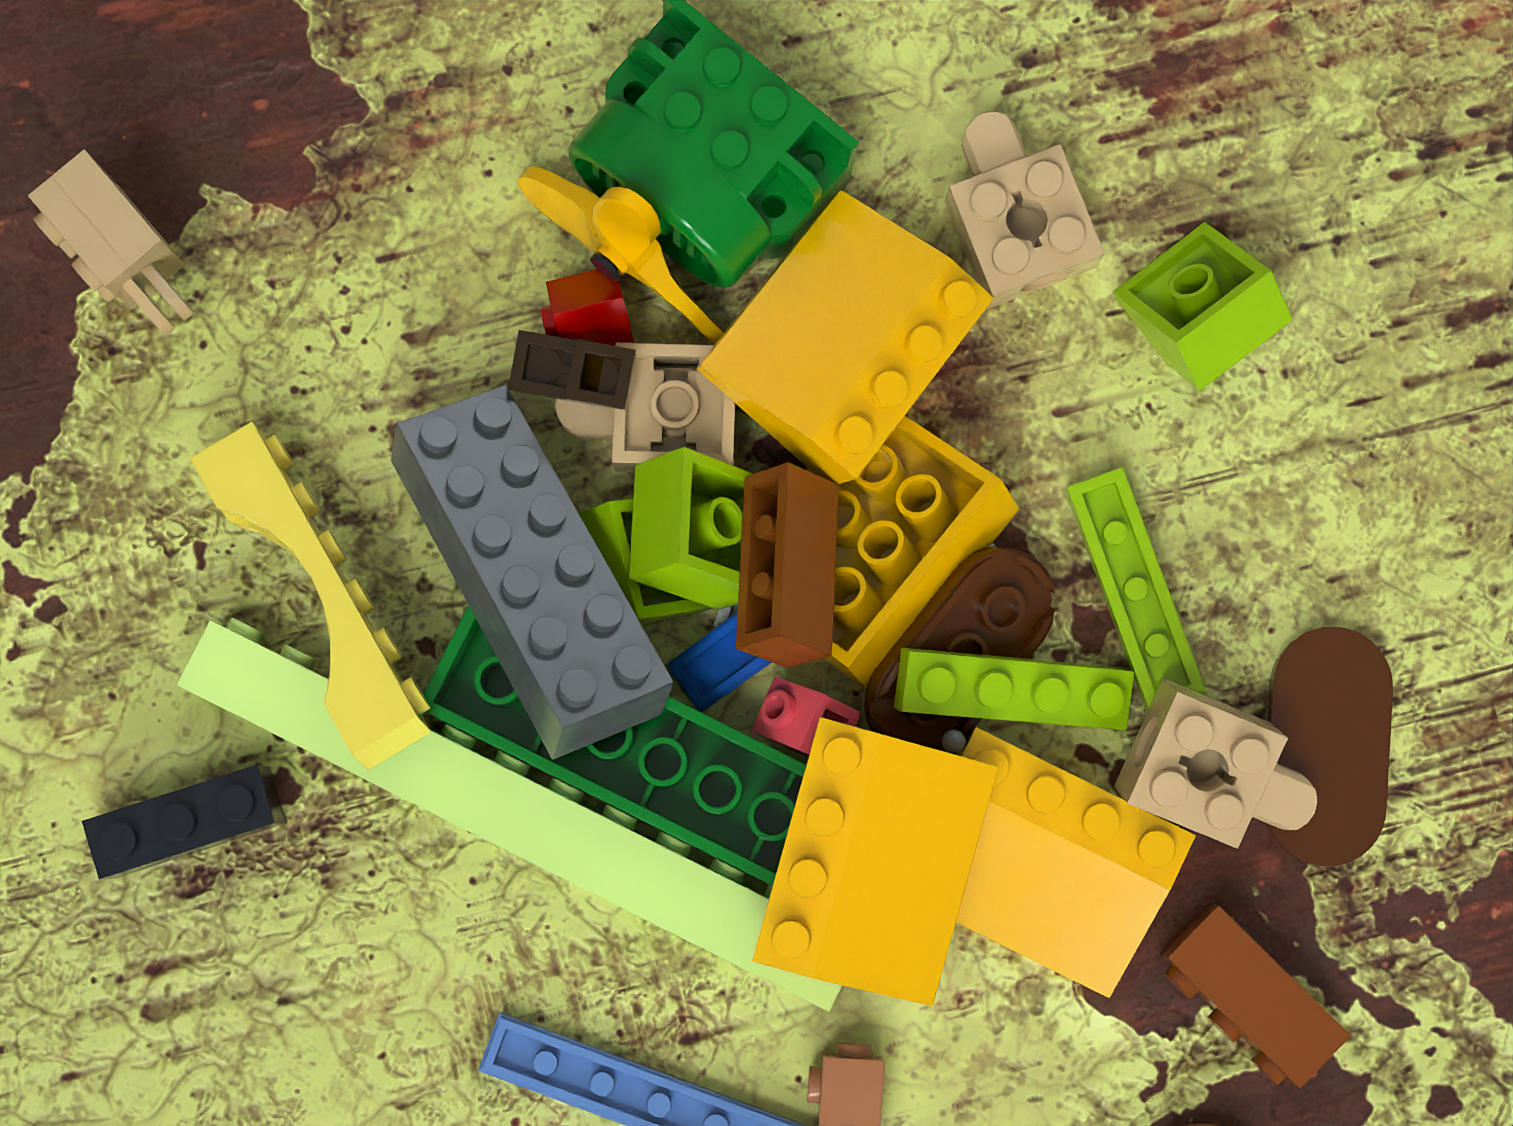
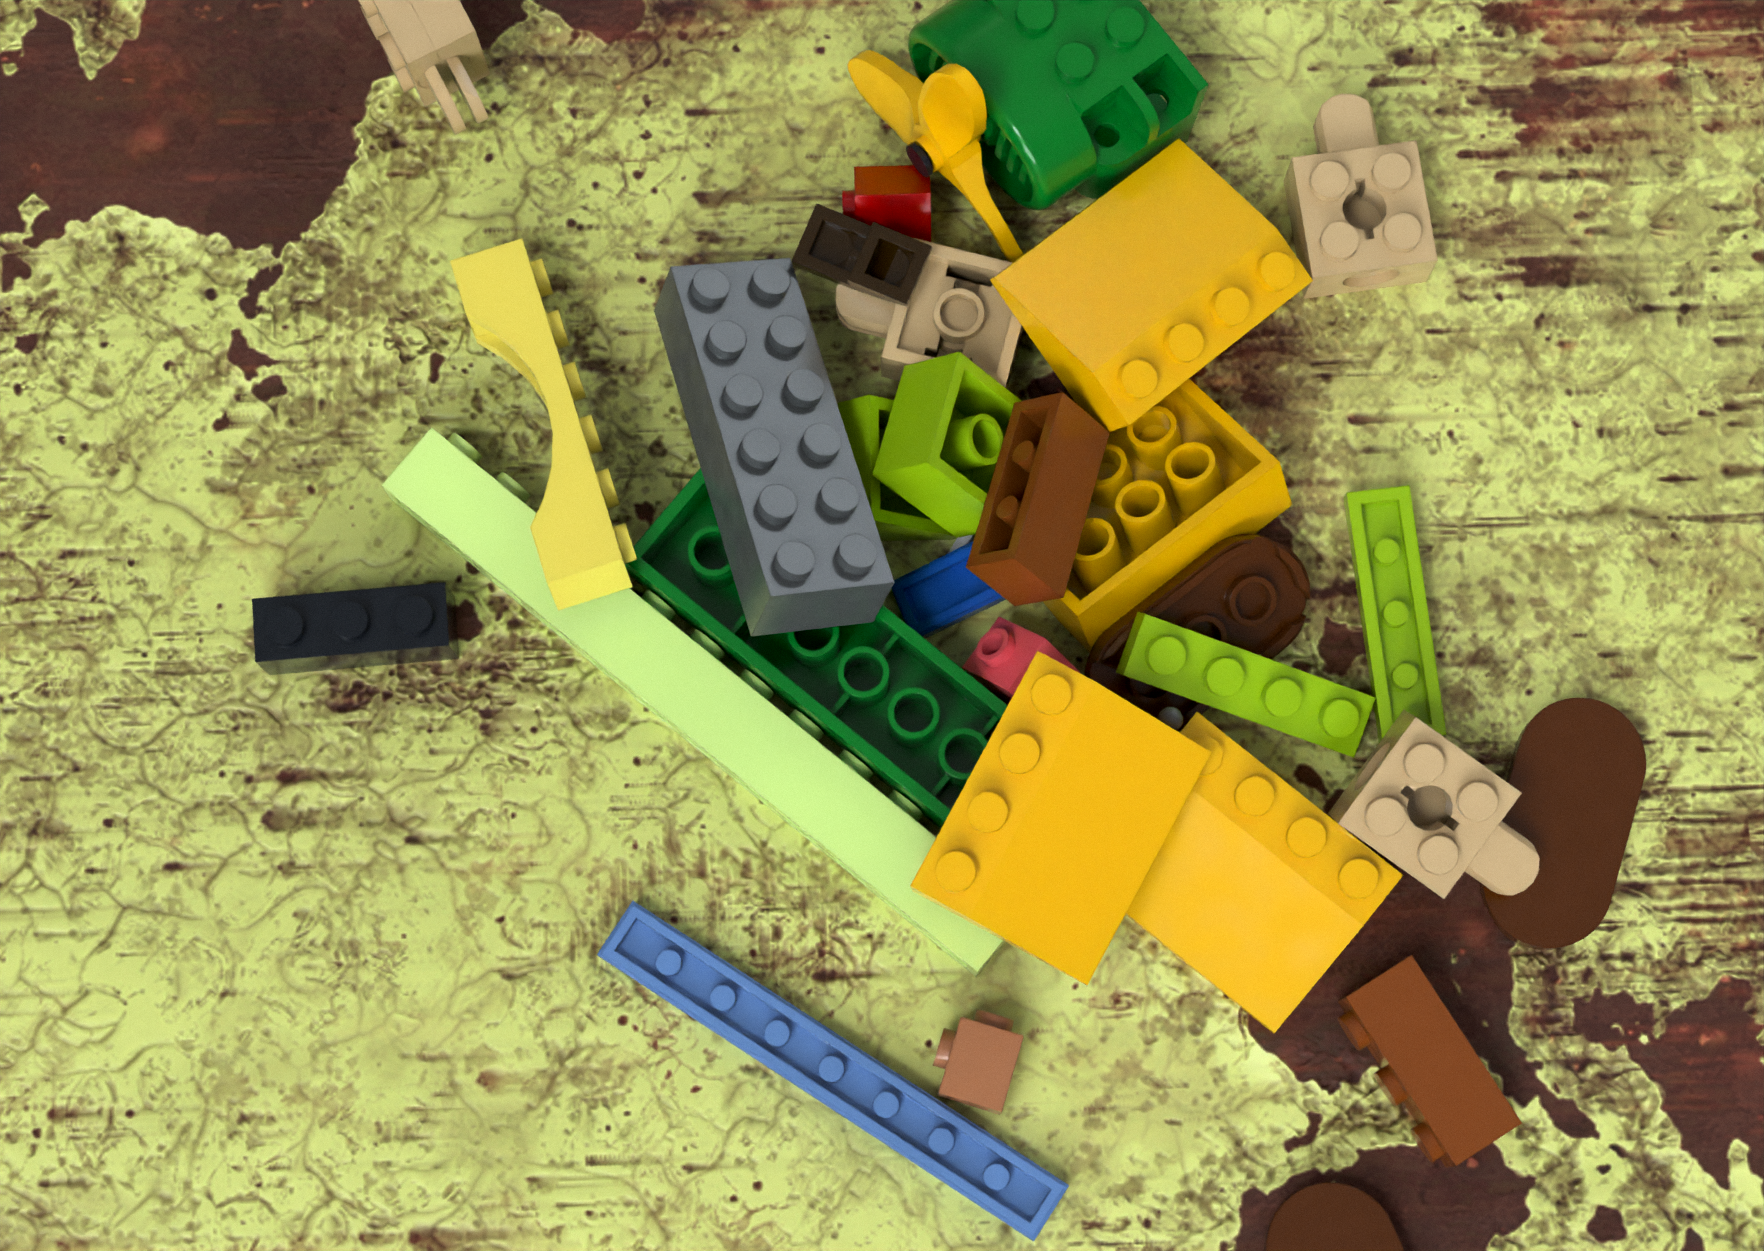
camera: 15 degrees right, 5 degrees down
lime slope [1113,222,1293,391] -> none

